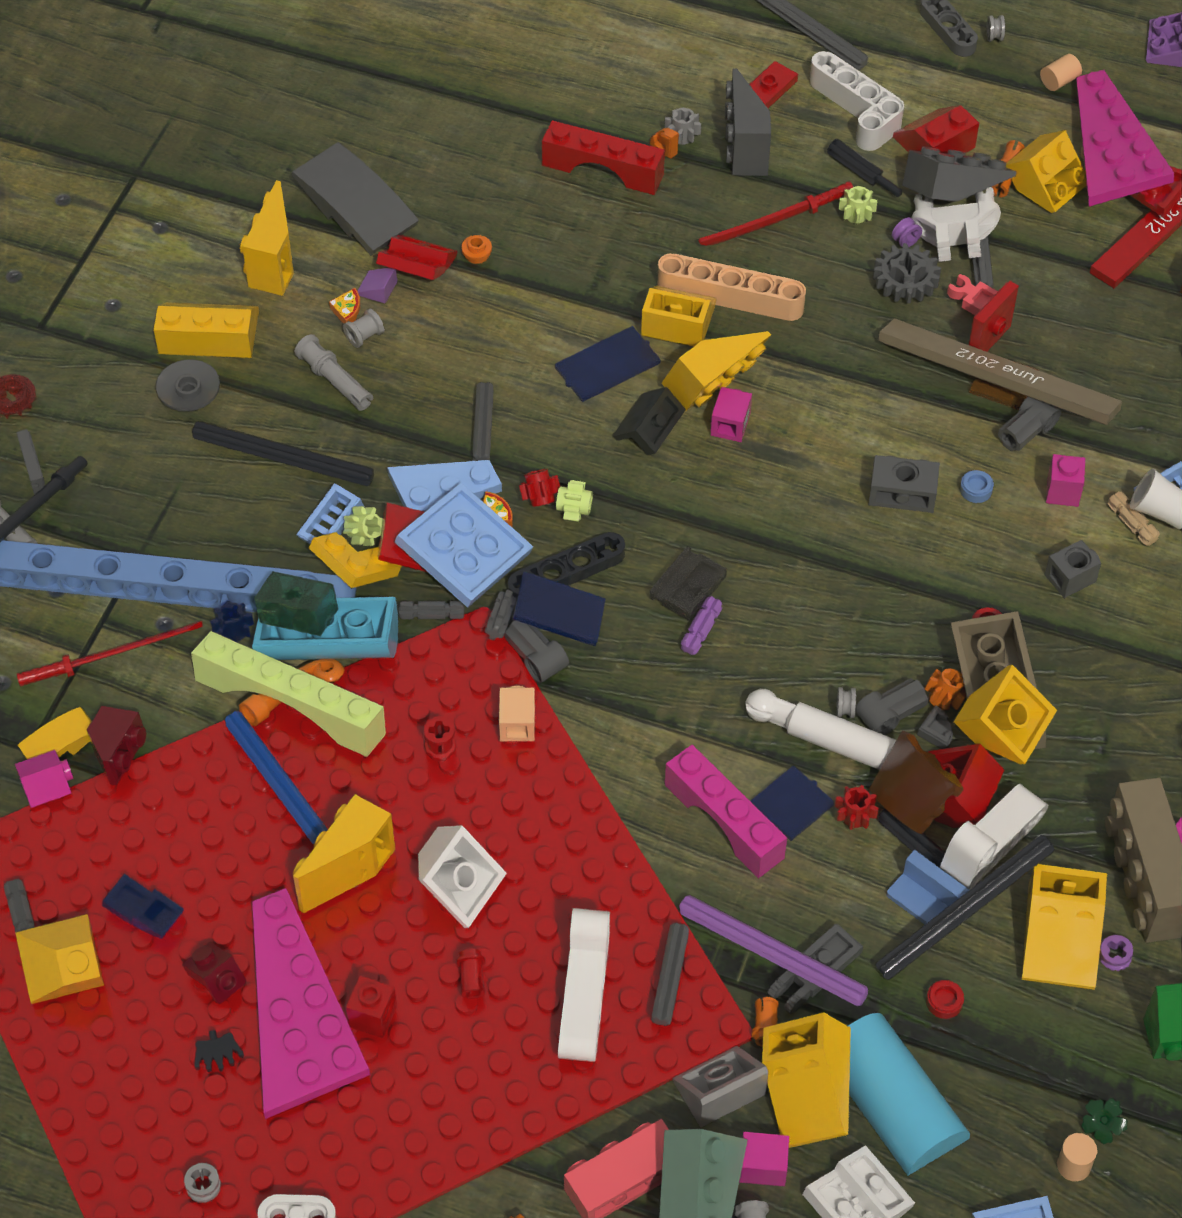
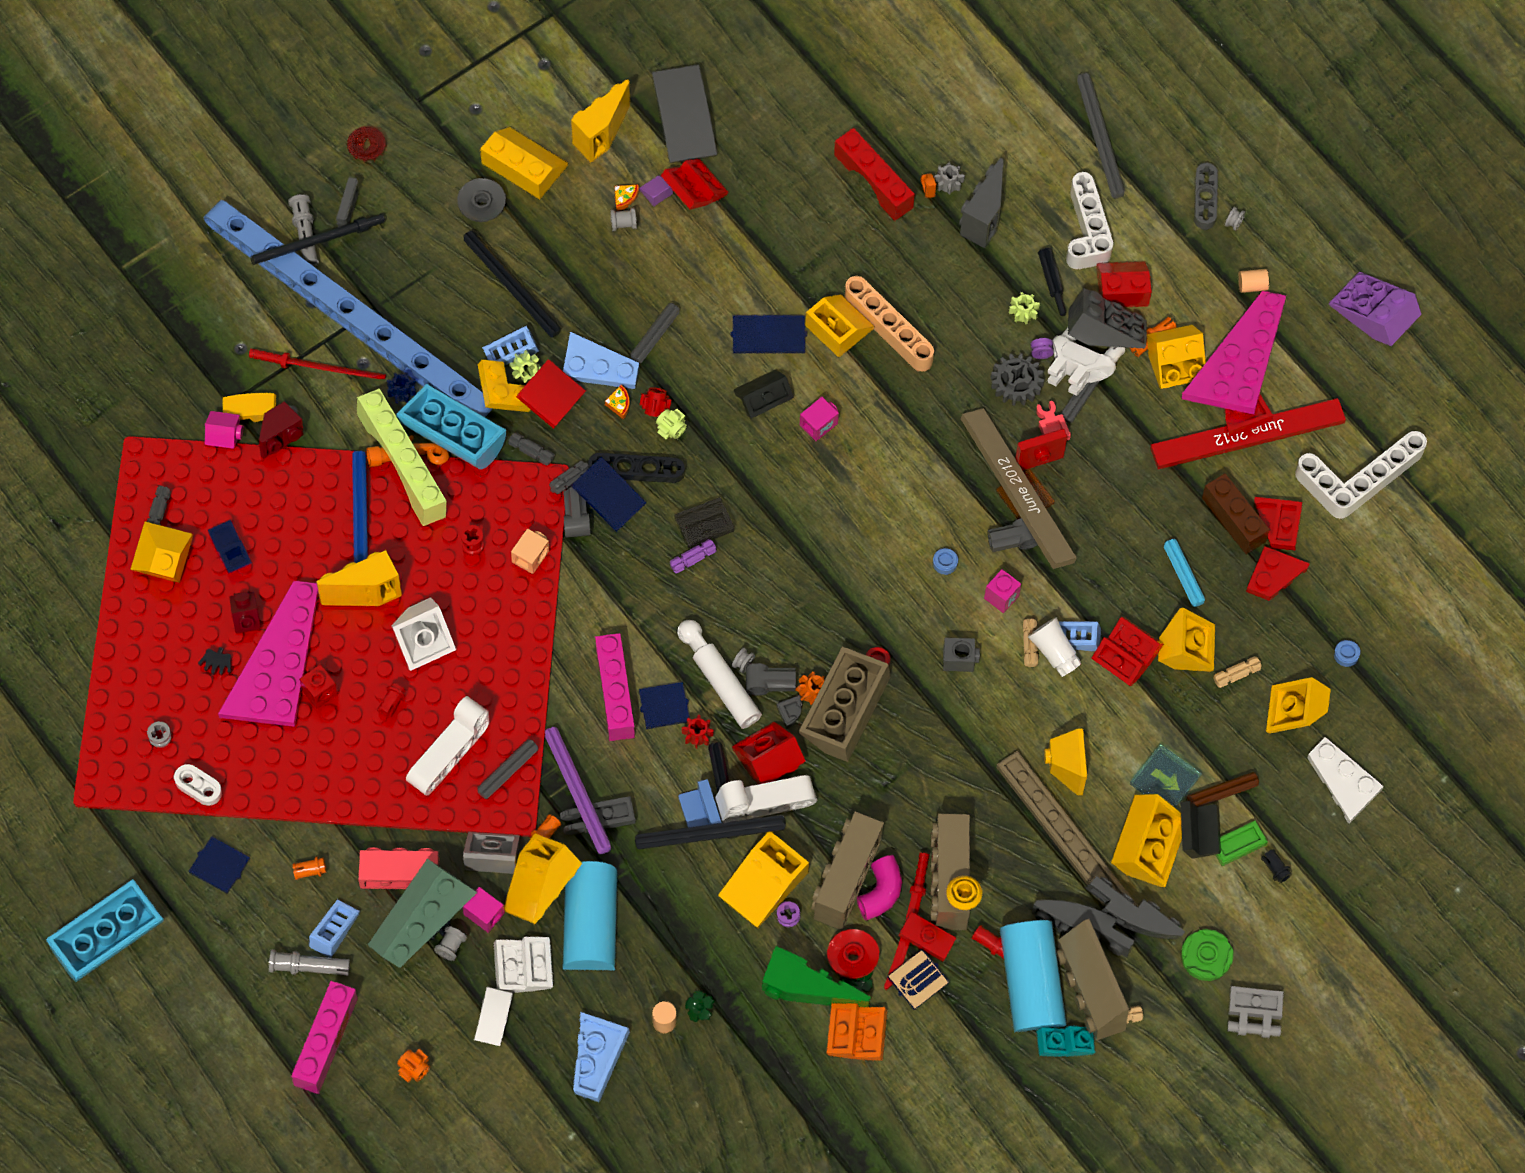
camera: 30 degrees right, 10 degrees up
clear green brick [254,571,338,636] -> none
light grey pin [294,334,373,411] -> none
light blue plate [395,483,534,608] -> none
orange plate [461,235,492,264] -> none
yellow slope [661,331,771,411] -> none
red sword [698,181,853,246] -> none
red plate [749,61,798,108] -> none
dark grey brick [869,455,940,513] -> none
reddish brown slope [869,730,963,834] -> none
red tile [926,980,964,1019] -> none
yellow slope [954,665,1057,764] -> none

